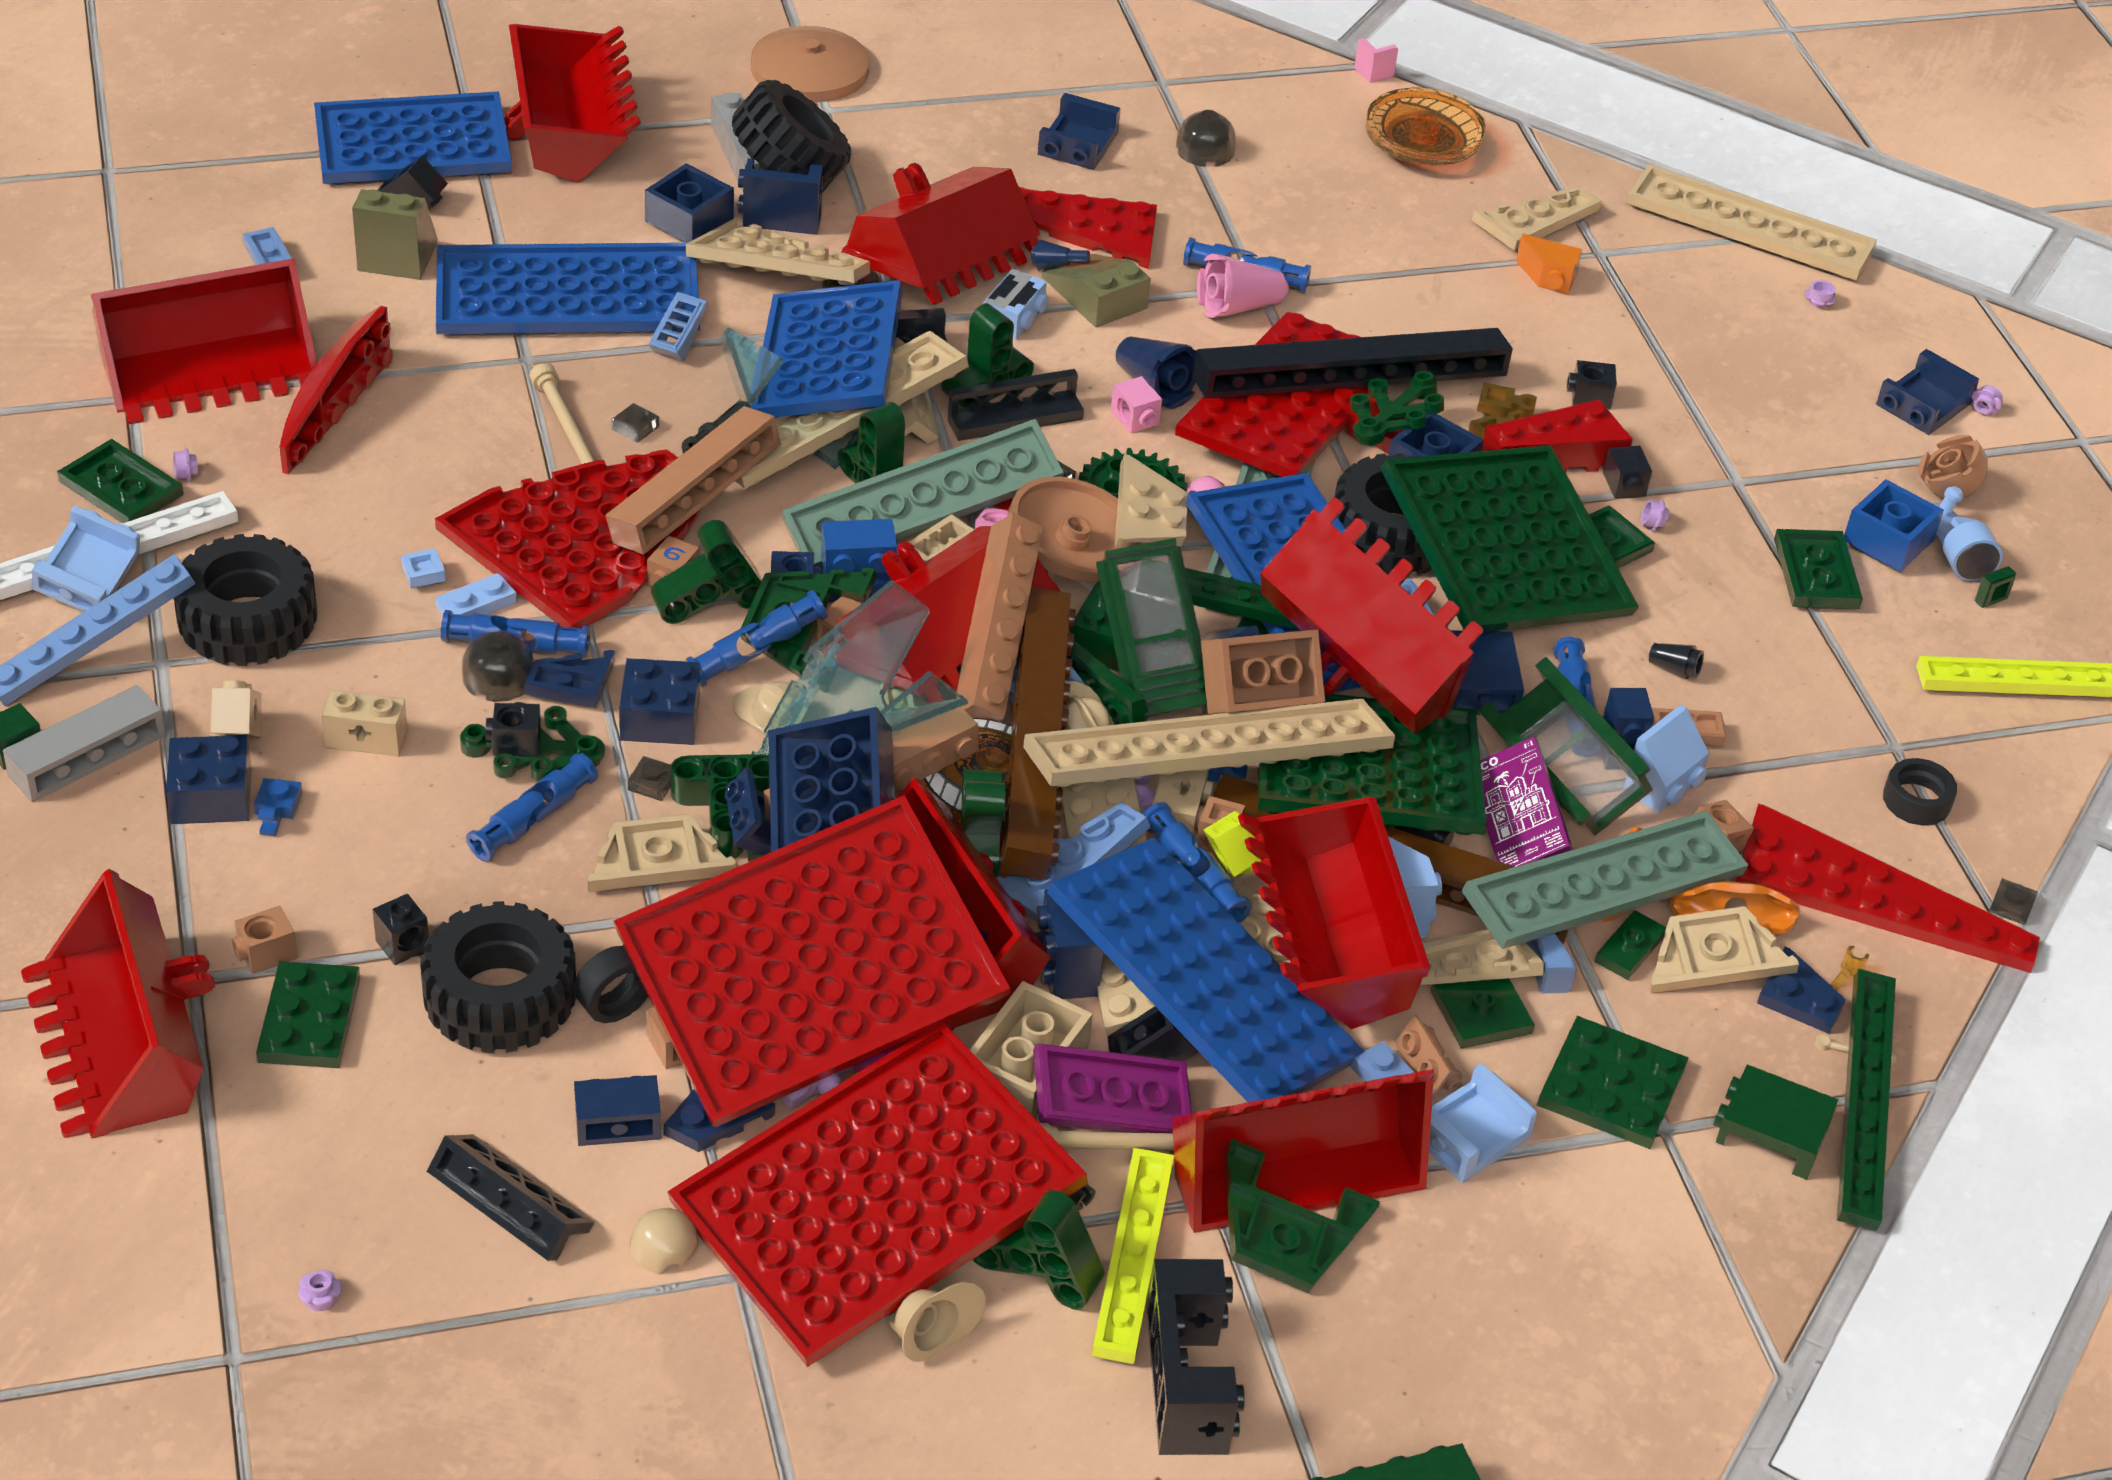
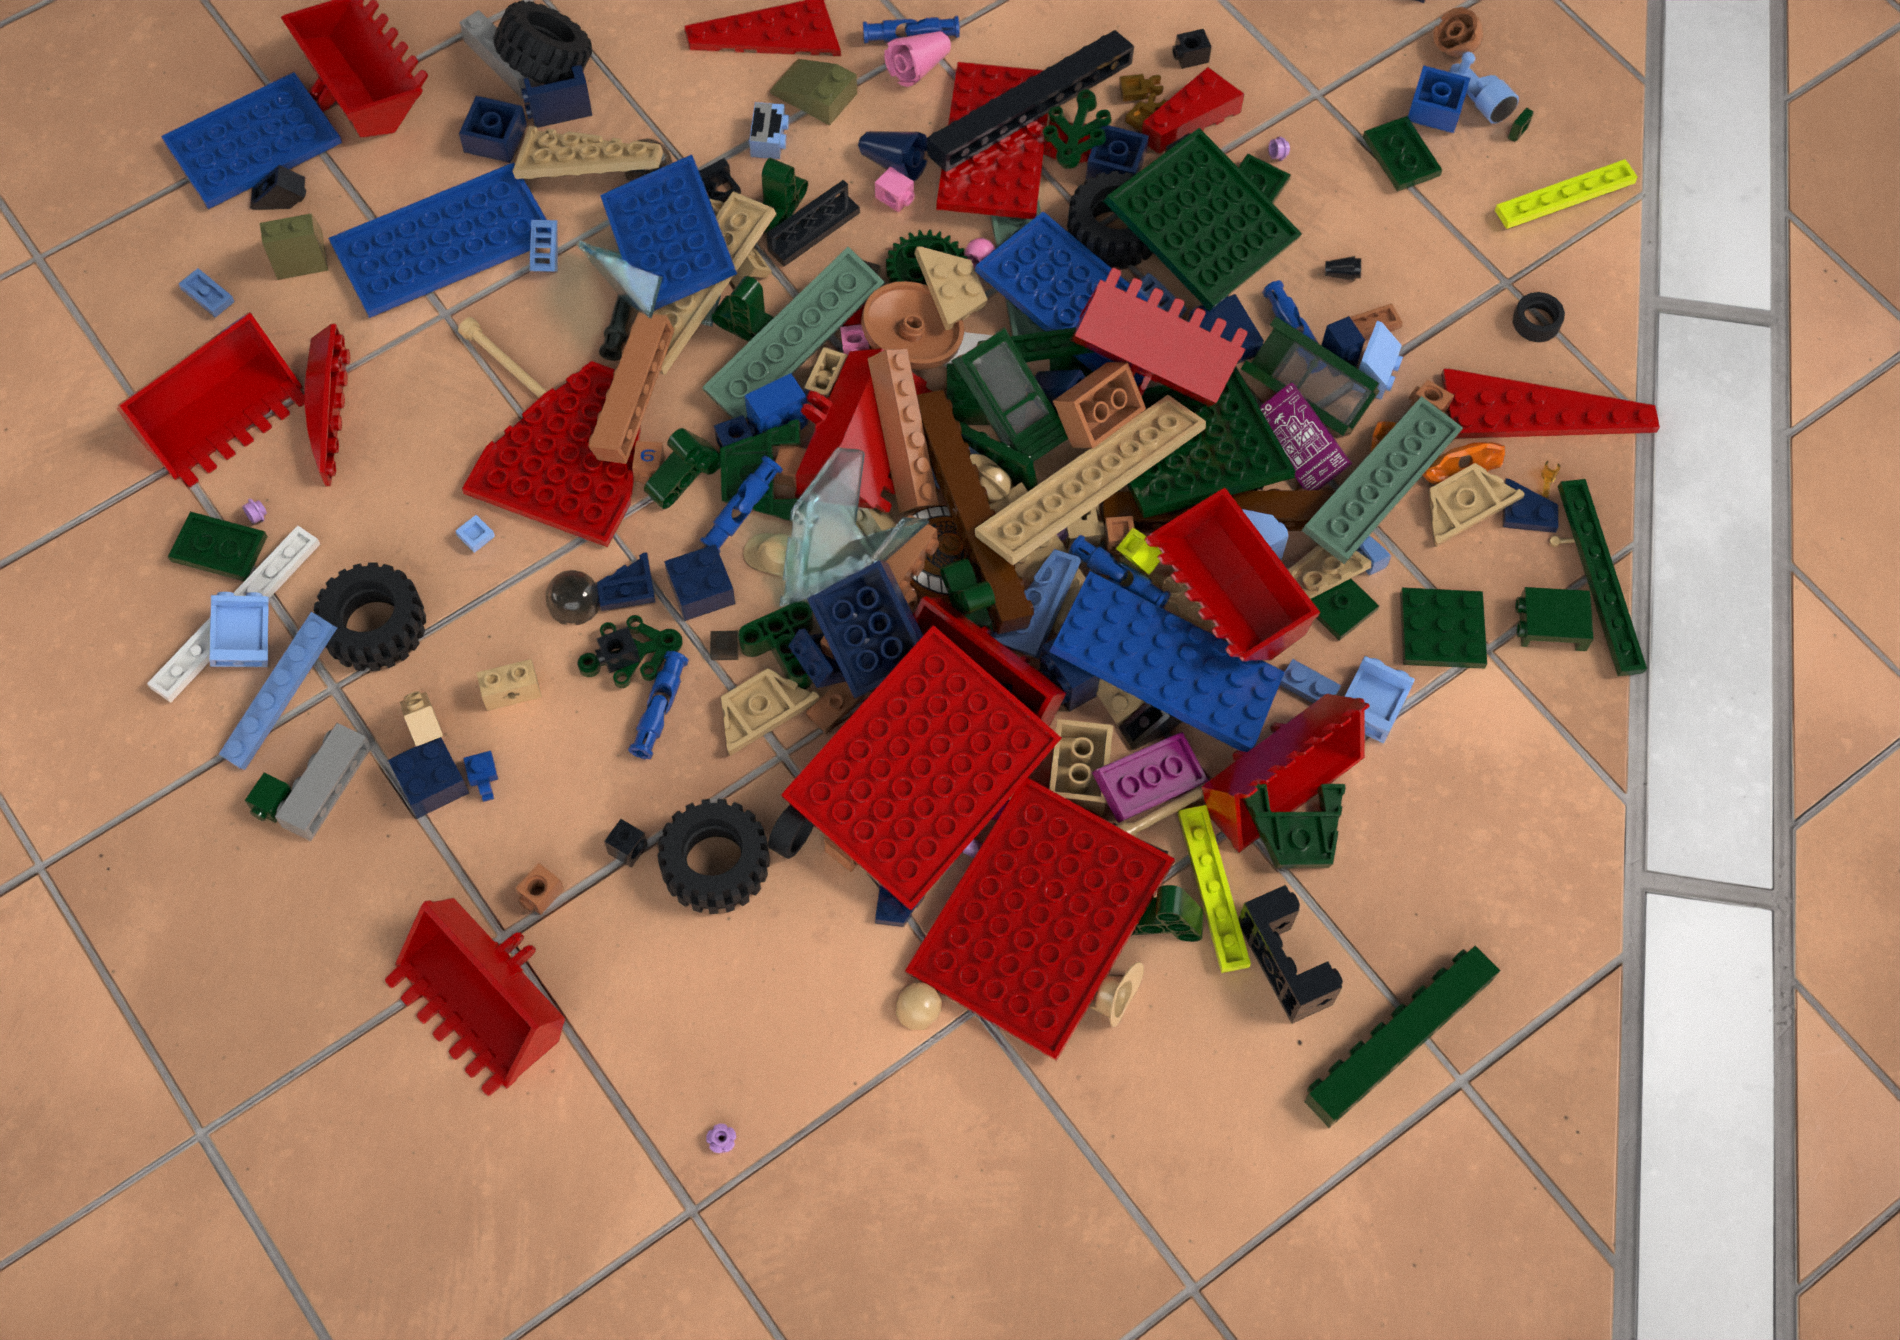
camera: 20 degrees left, 20 degrees up
dark green plate [256,961,360,1068] -> none
black fence [426,1134,594,1261] -> none
light blue plate [435,573,517,616] -> none
blue piece [441,610,590,658] -> none
dark blue brick [574,1075,661,1146] -> none
clear smoke plate [612,403,659,443] -> none
red piece [841,162,1040,305] -> none
dark blue cone [1031,240,1090,271] -> none
nougat hinge [1395,1014,1462,1099] -> none
dark green plate [1595,910,1666,980] -> none
black brick [1603,445,1652,499] -> none
clear smoke plate [1989,878,2038,925] -> none

